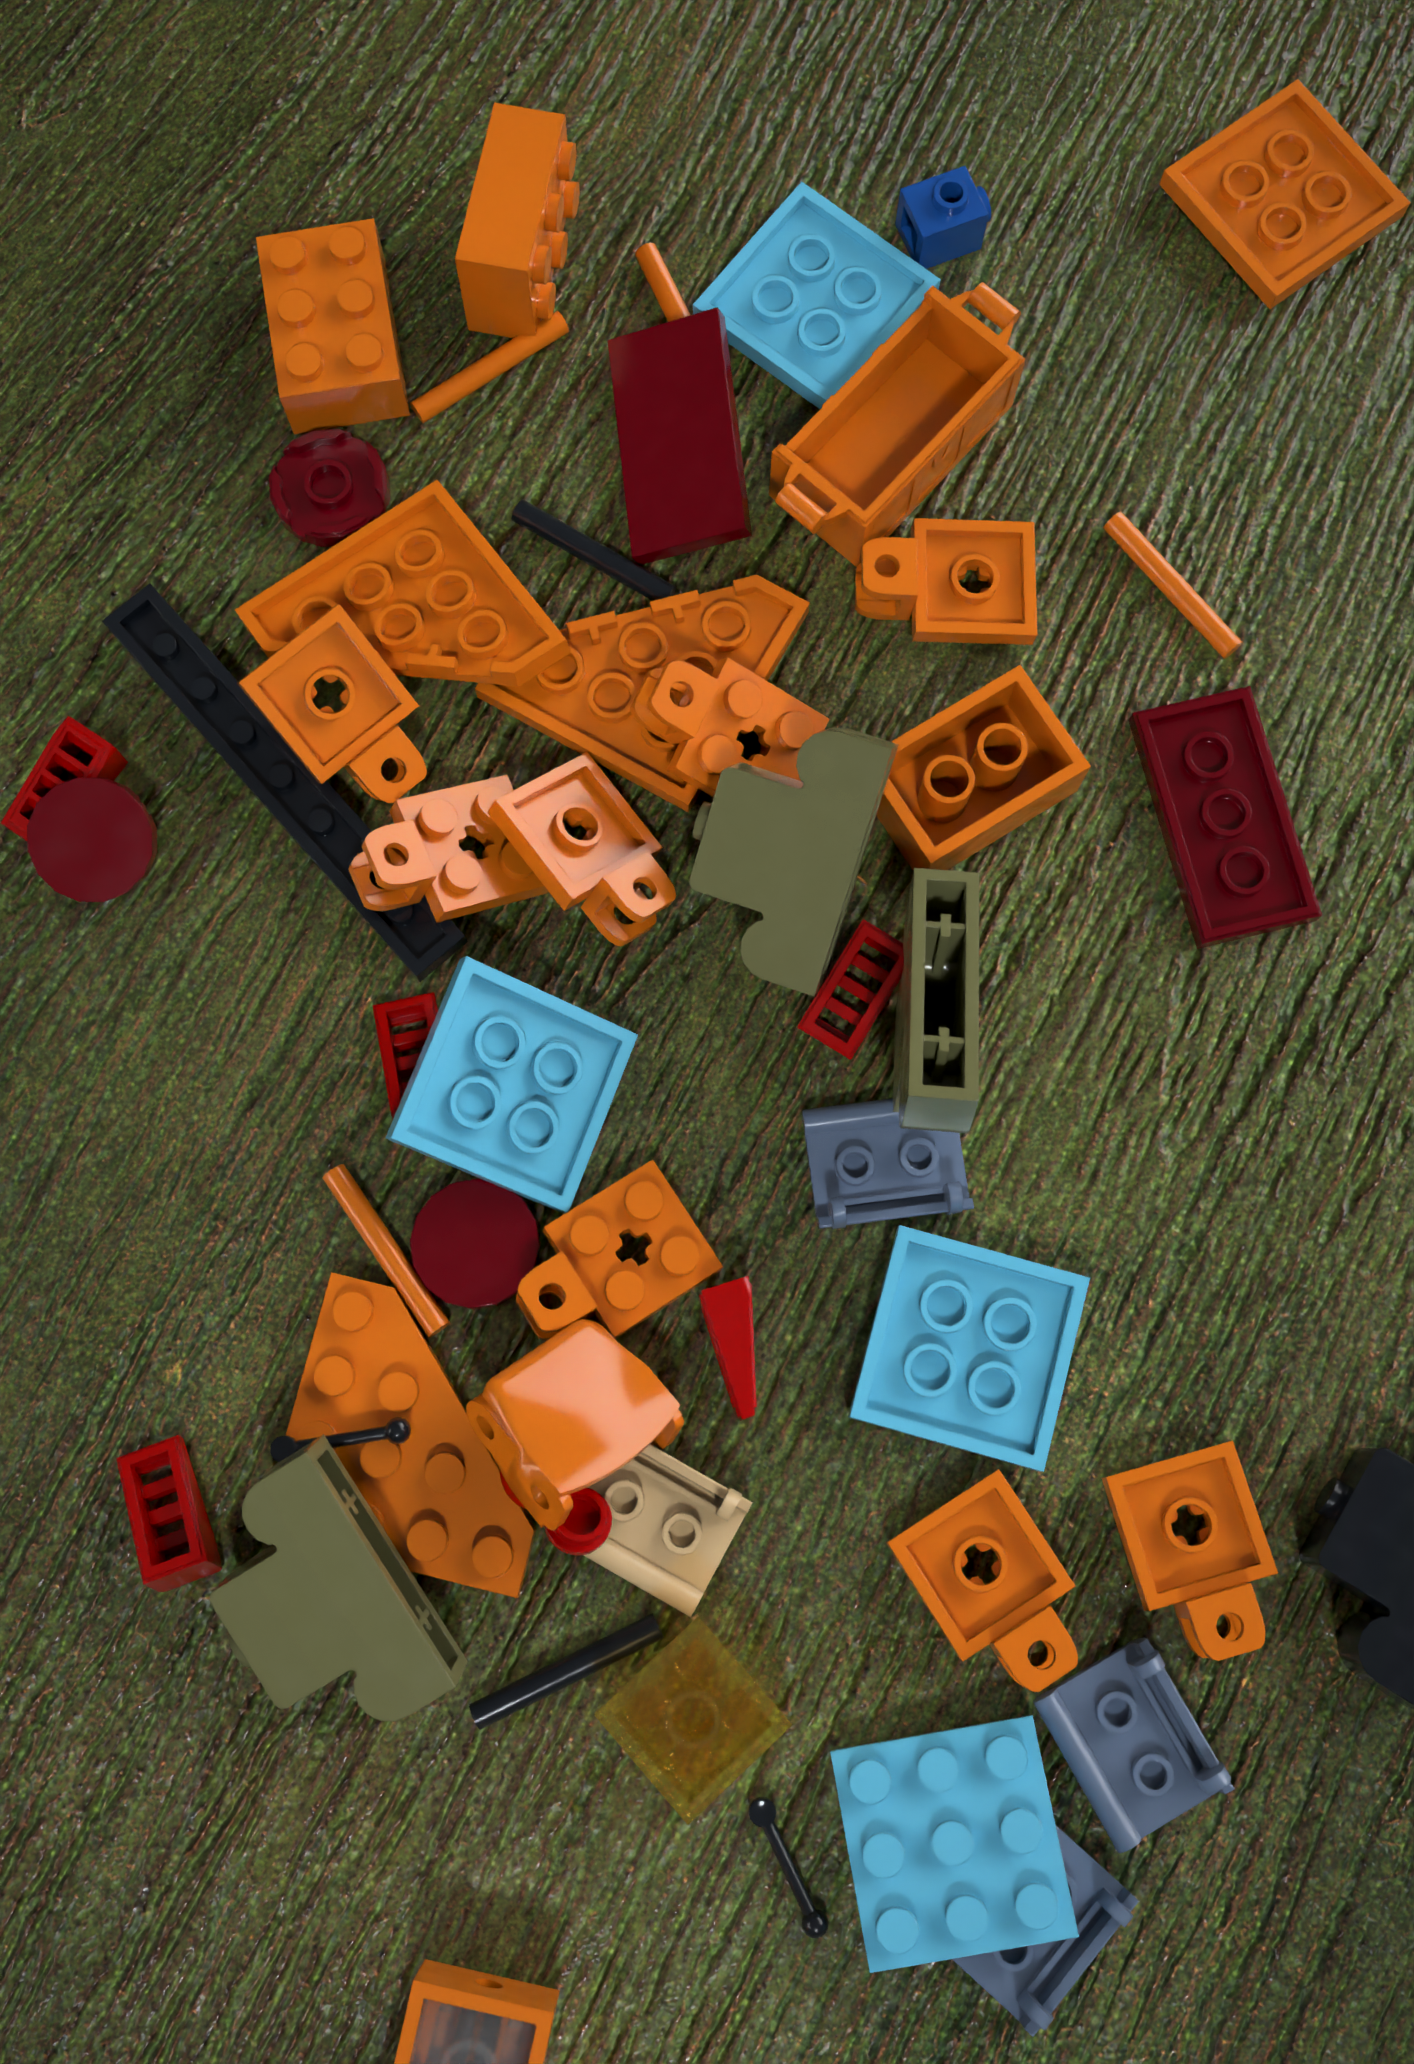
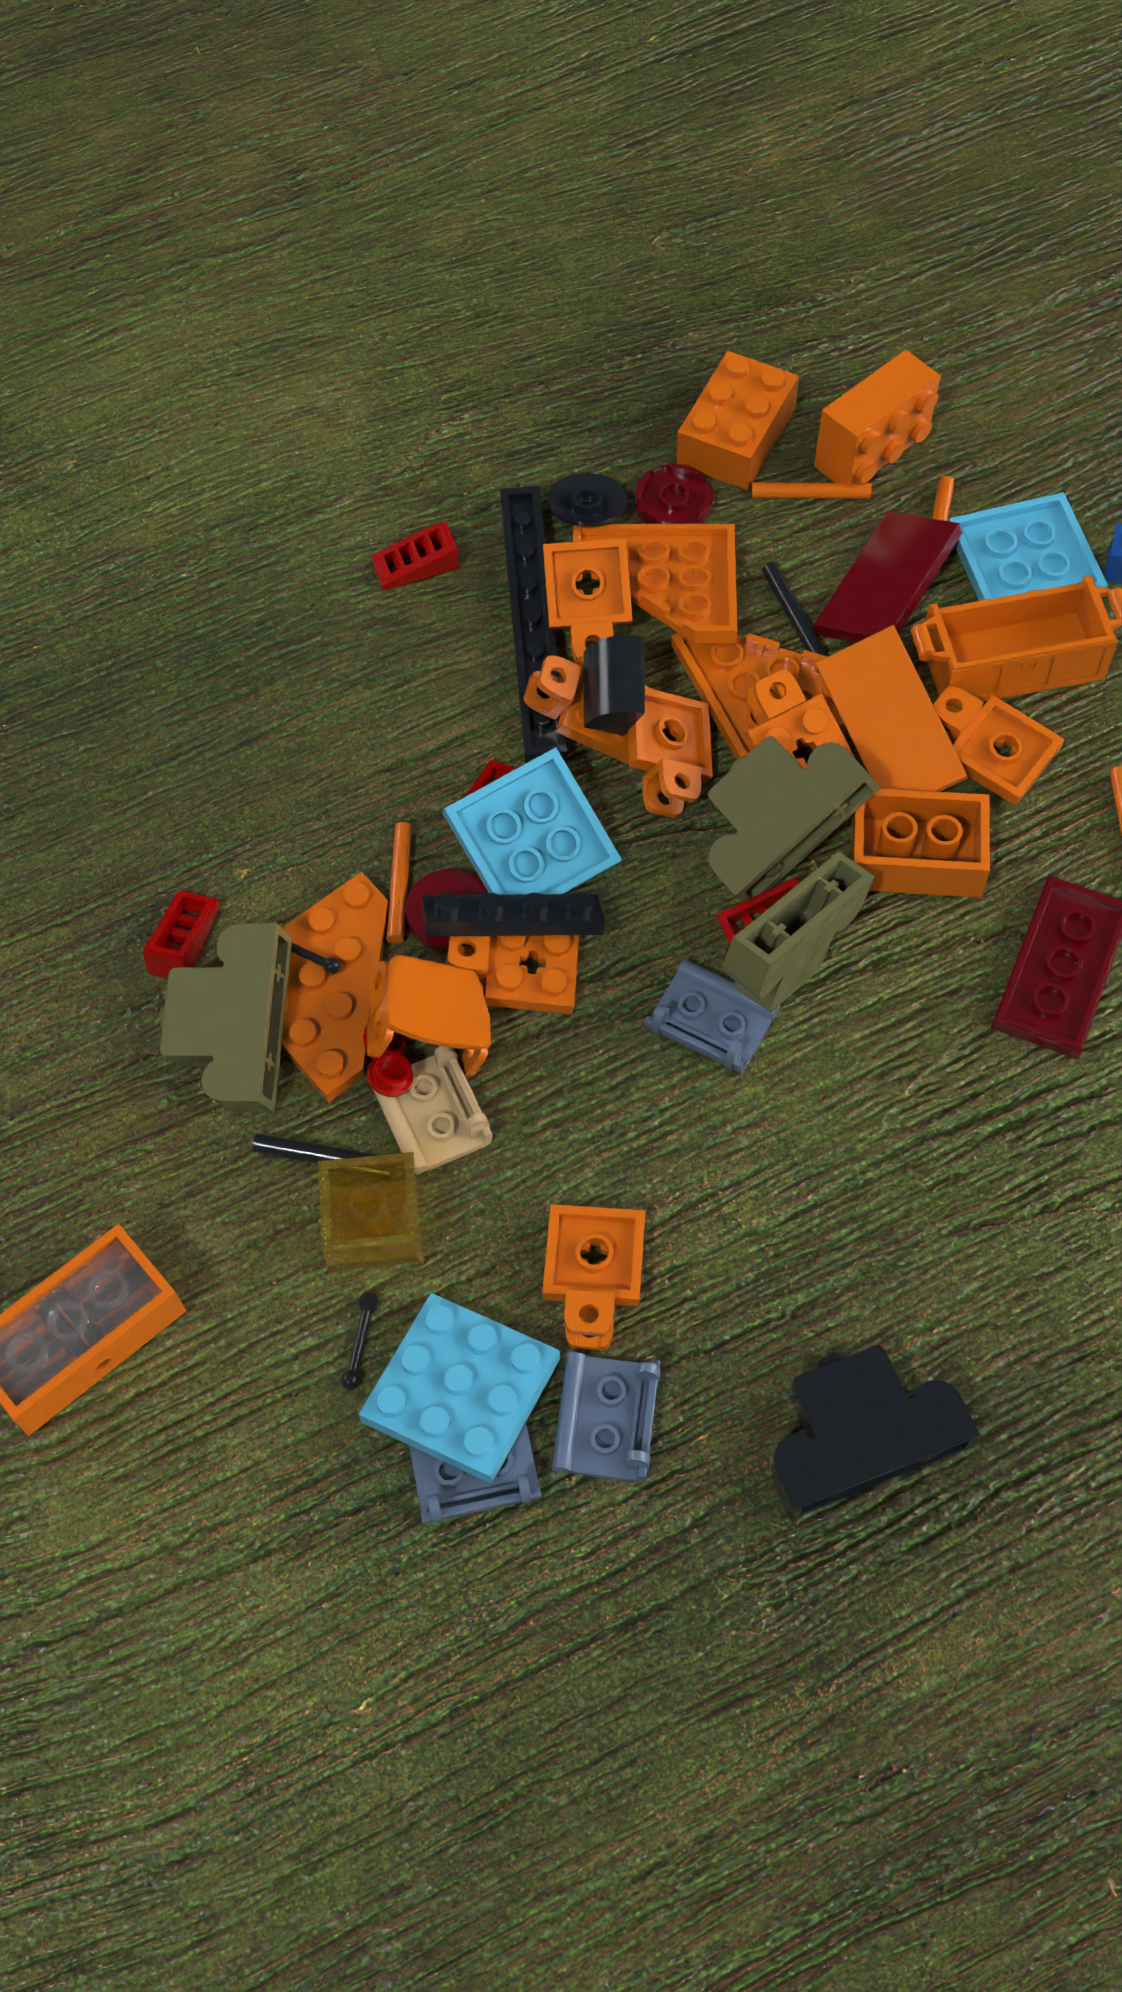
camera: 40 degrees right, 15 degrees down
dark red tile [27,777,157,902] -> none
red slope [698,1276,757,1421] -> none
medium azure plate [848,1225,1090,1472] -> none
orange plate [1101,1440,1278,1661] -> none
none -> black plate [421,892,605,937]
none -> black dish [548,473,627,527]
none -> black brick [584,635,645,736]
none -> orange tile [816,625,968,792]

